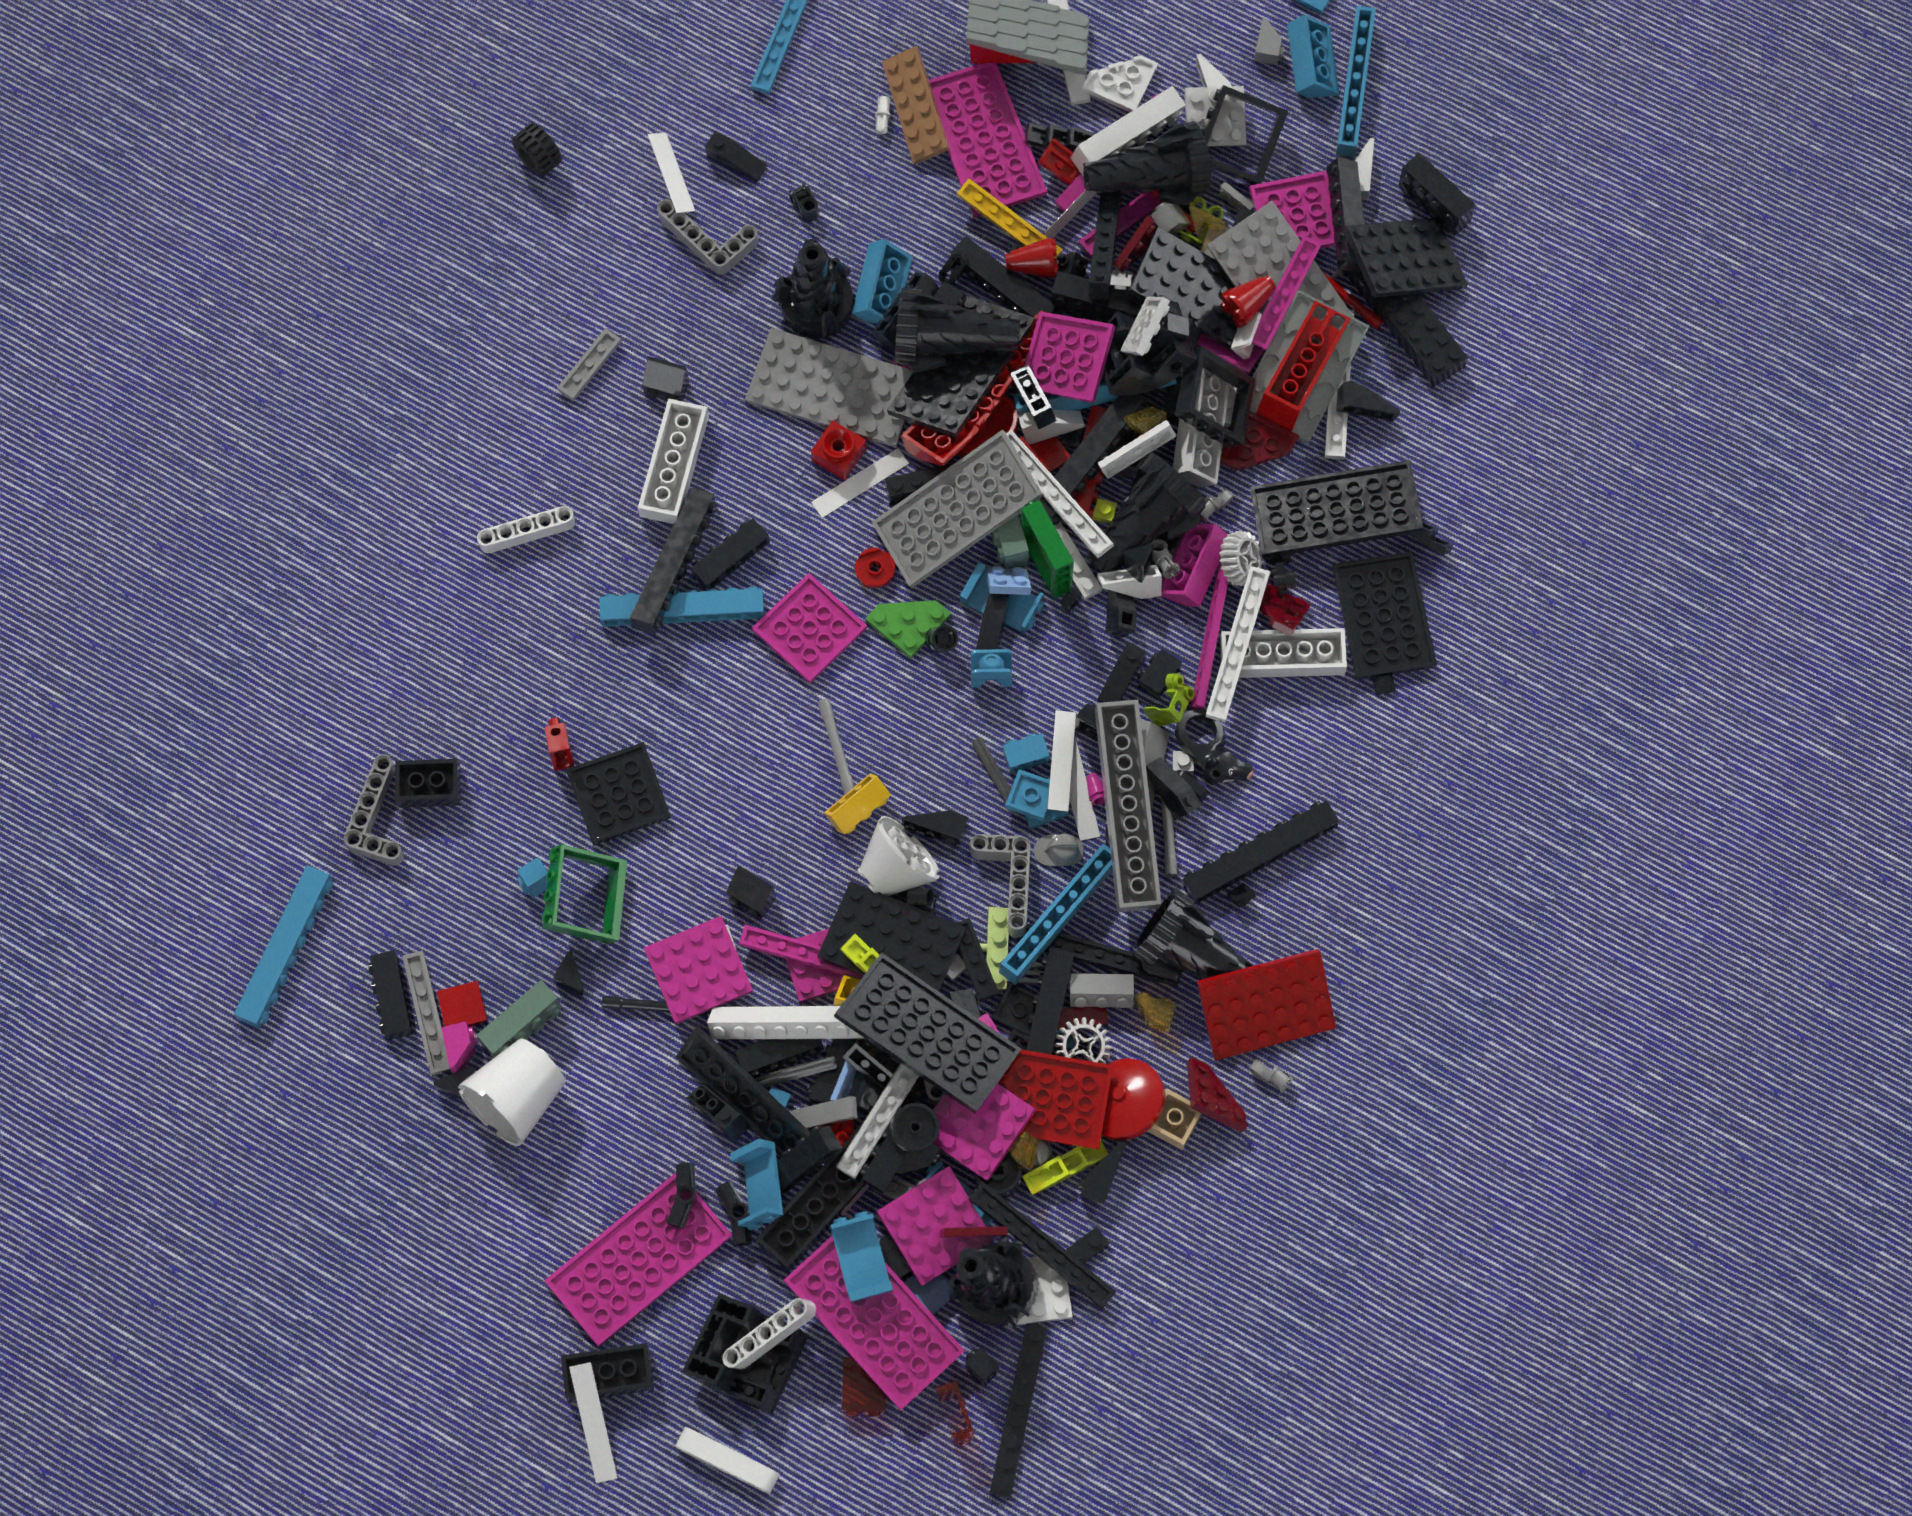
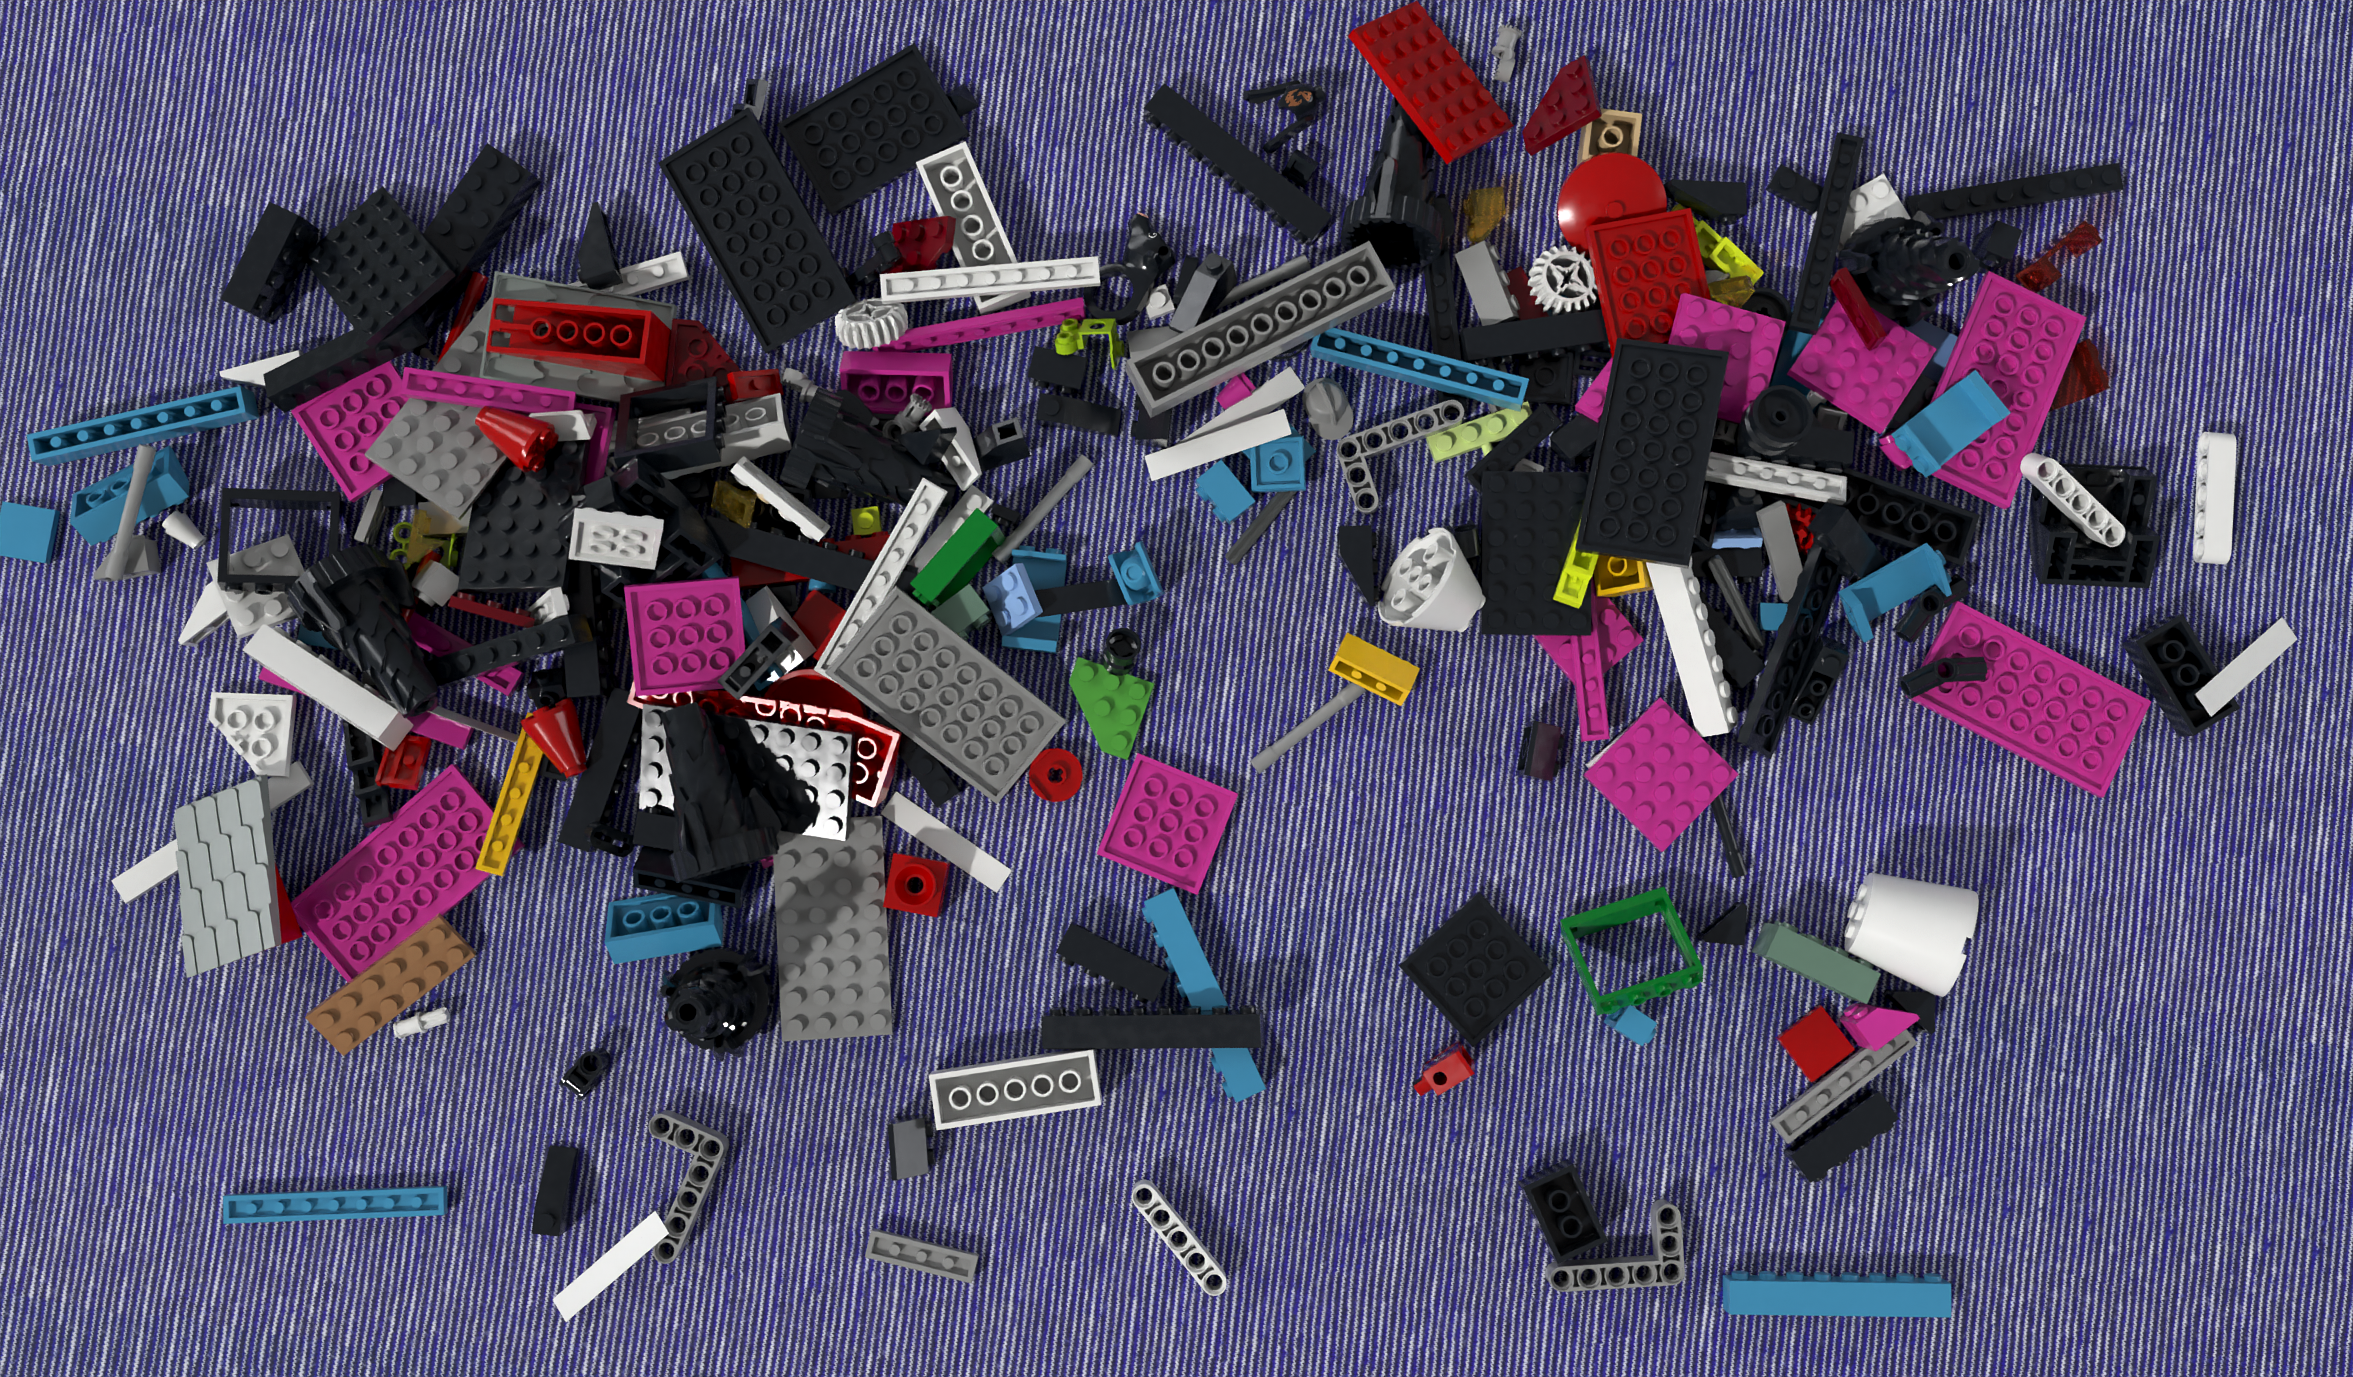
camera: 115 degrees left, 15 degrees up
none -> light grey piece [105,444,157,580]
none -> white cone [162,510,206,550]
none -> red plate [727,369,784,401]
none -> light grey piece [991,454,1093,564]
none -> black piece [1243,80,1326,154]

